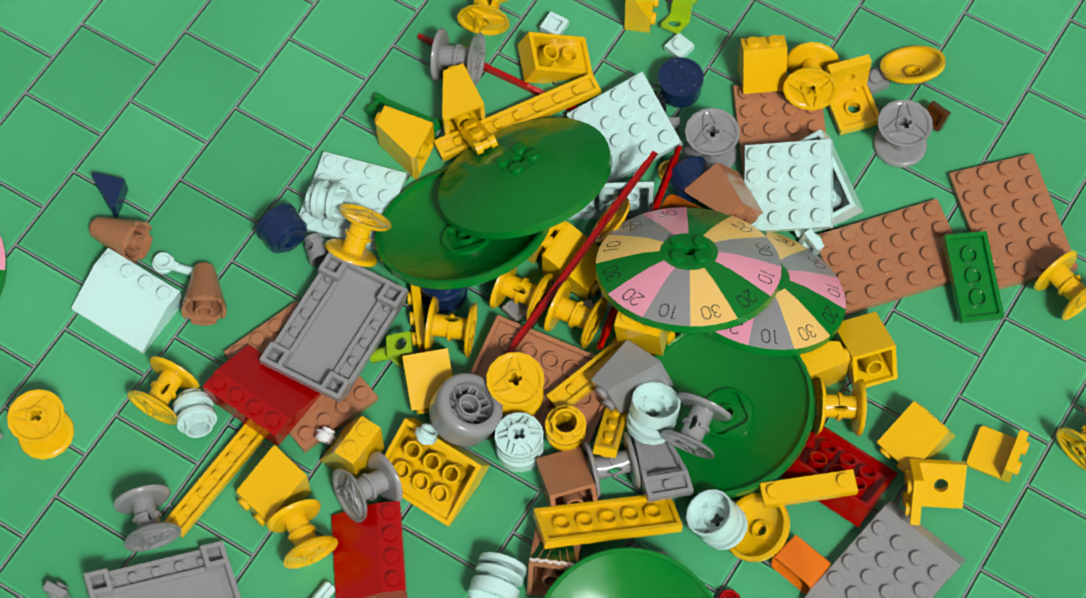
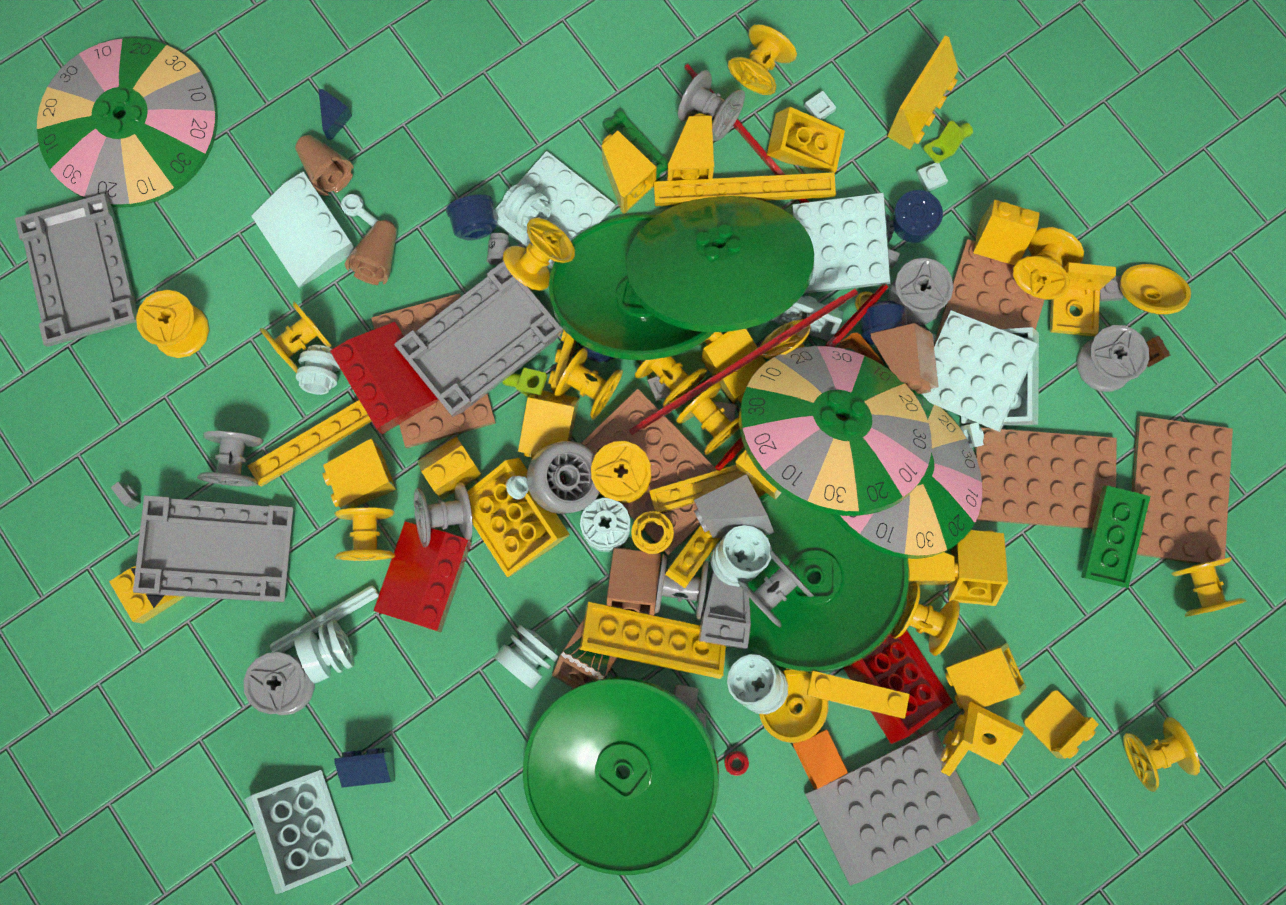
camera: 20 degrees right, 15 degrees up
white plate [315,426,337,446] -> none
yellow plate [458,118,498,155] -> none

